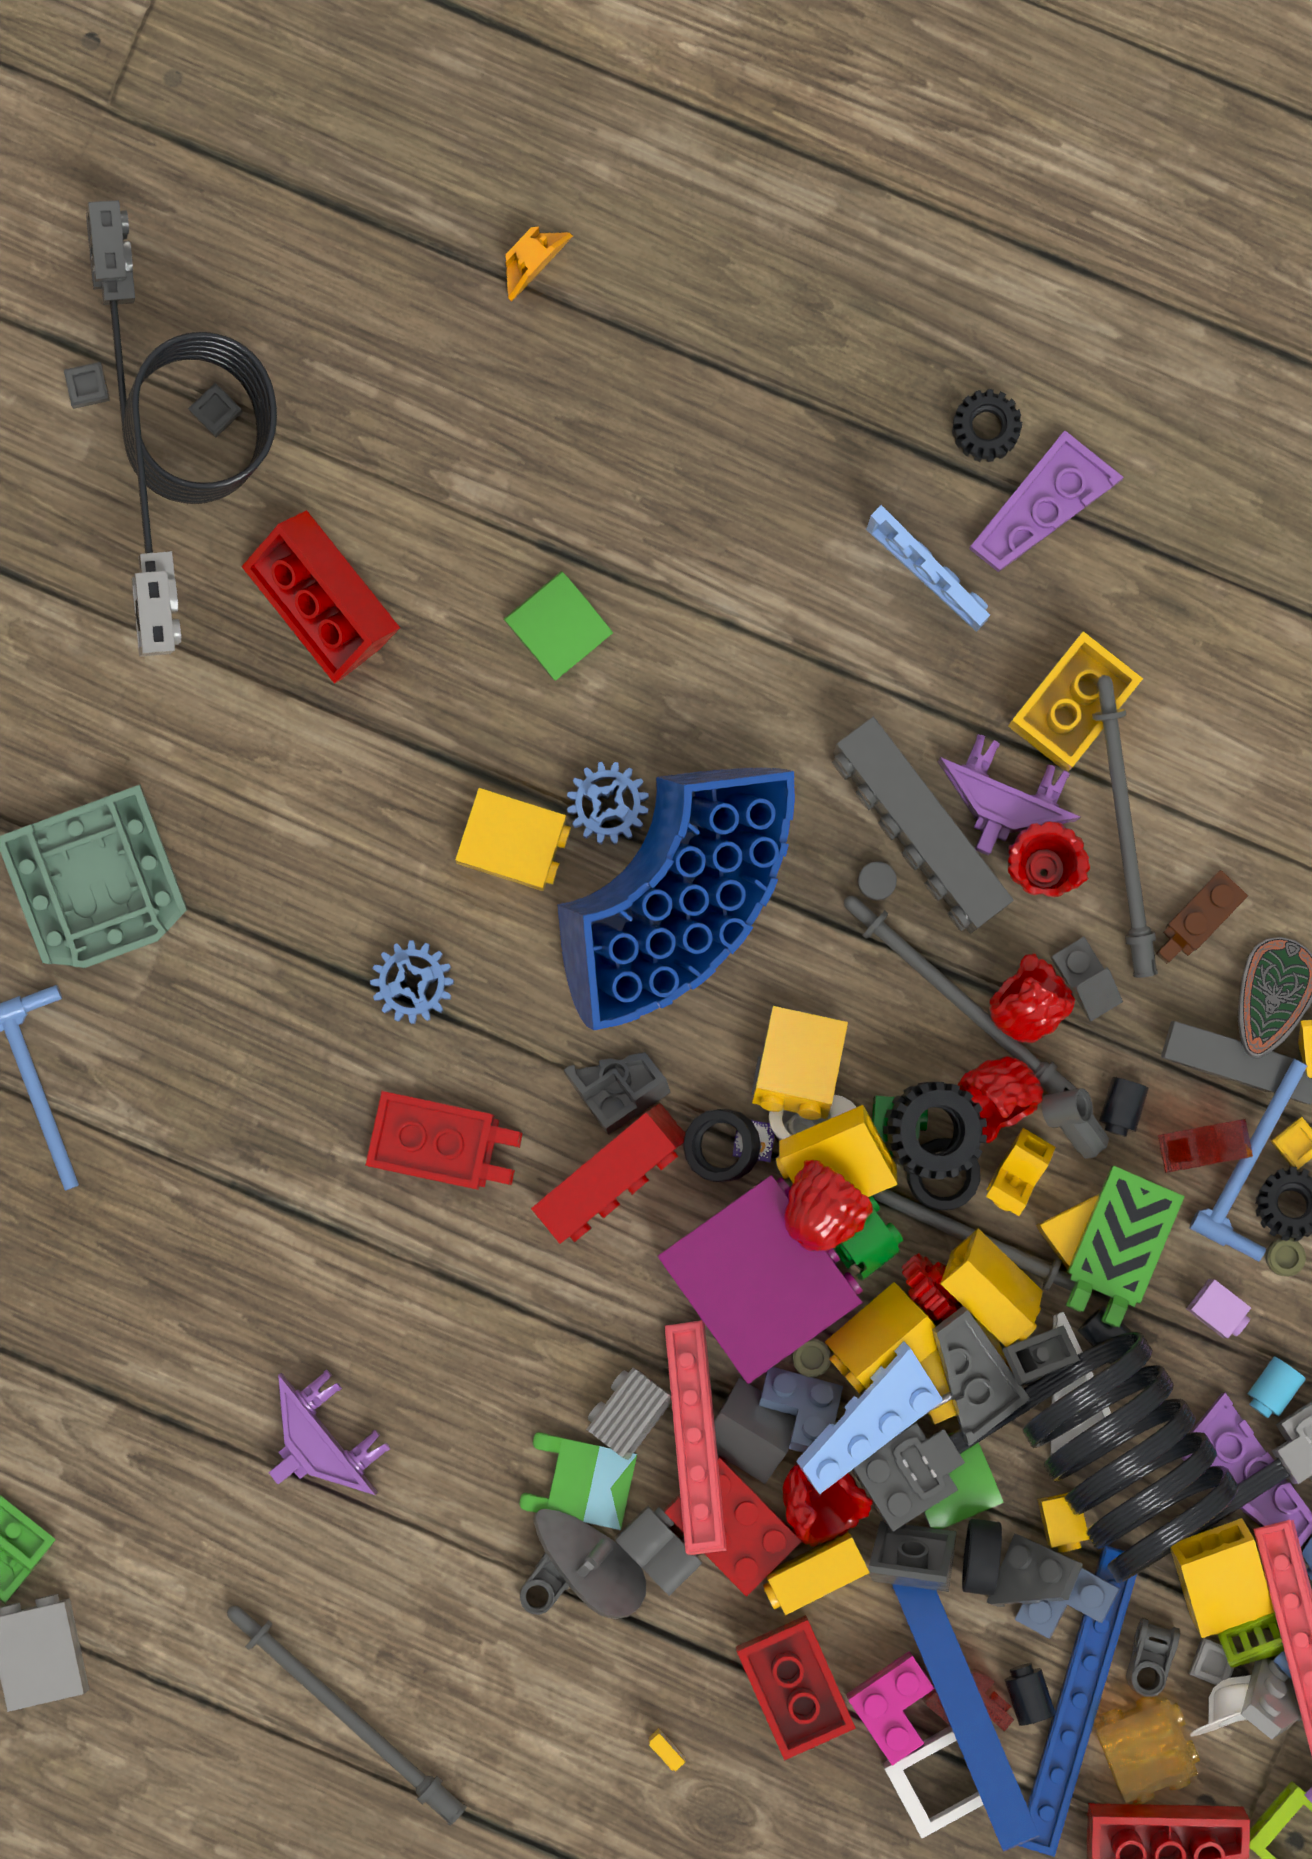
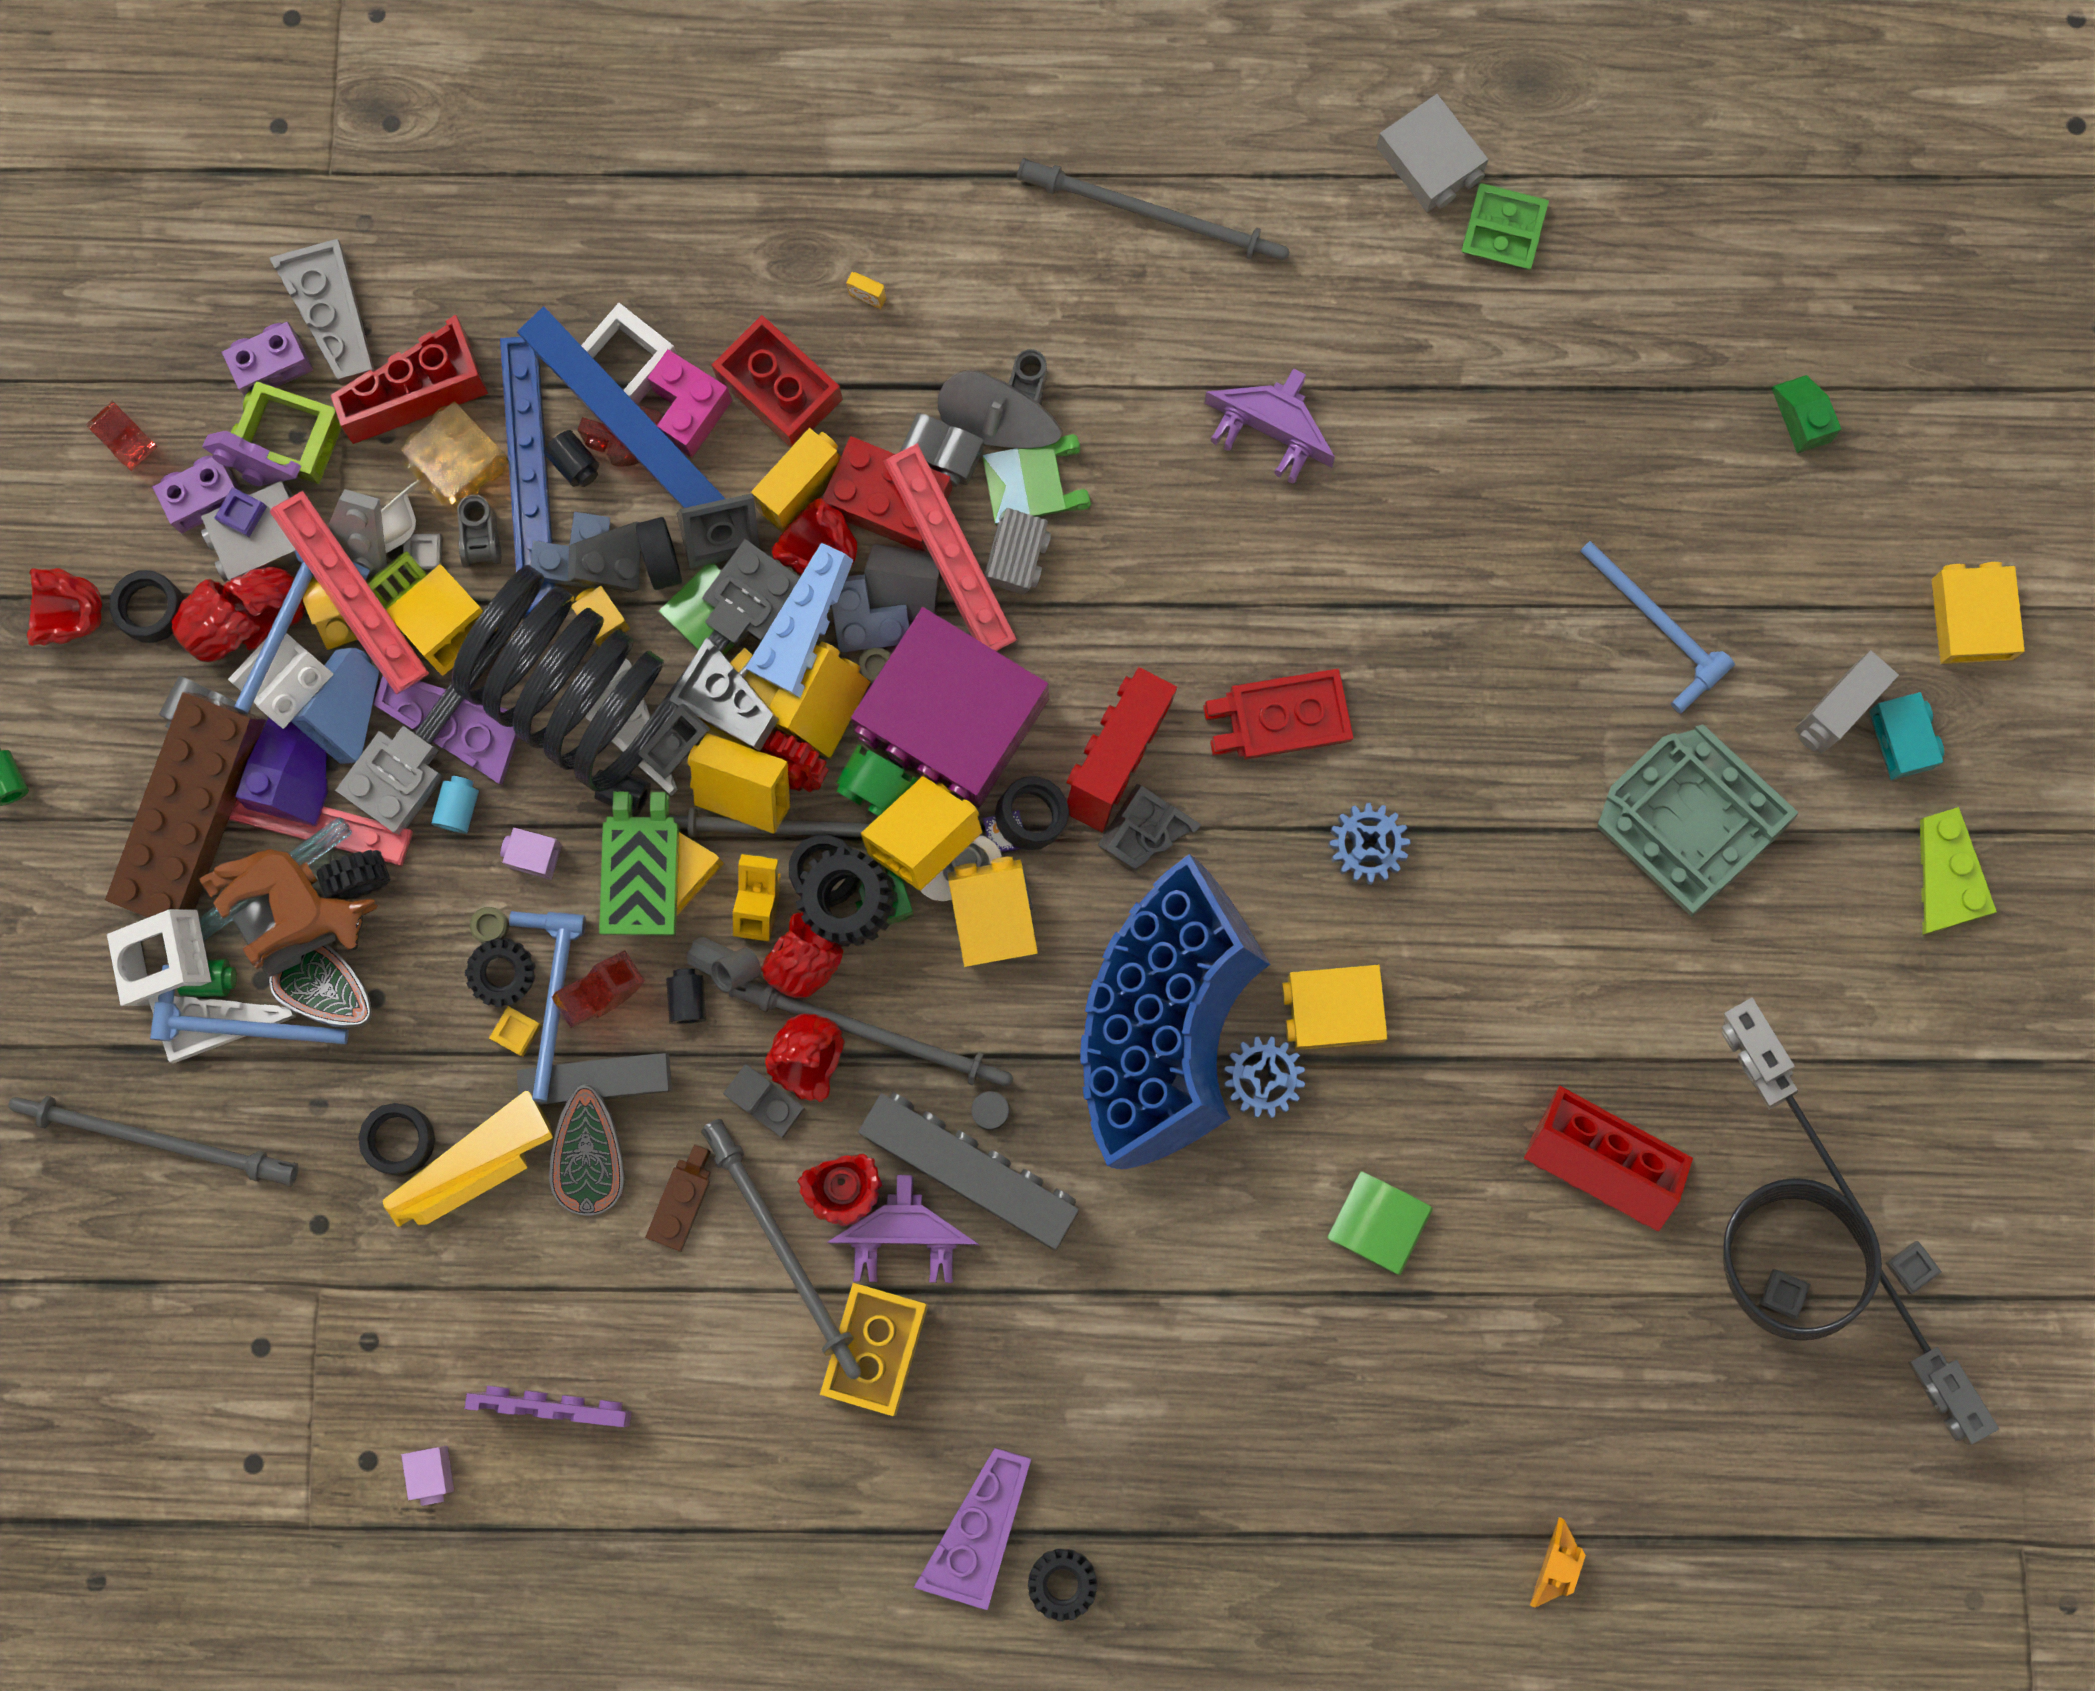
camera: 165 degrees right, 5 degrees down
red hair [784,1160,873,1251] -> none
light blue wing [866,505,990,632] -> none

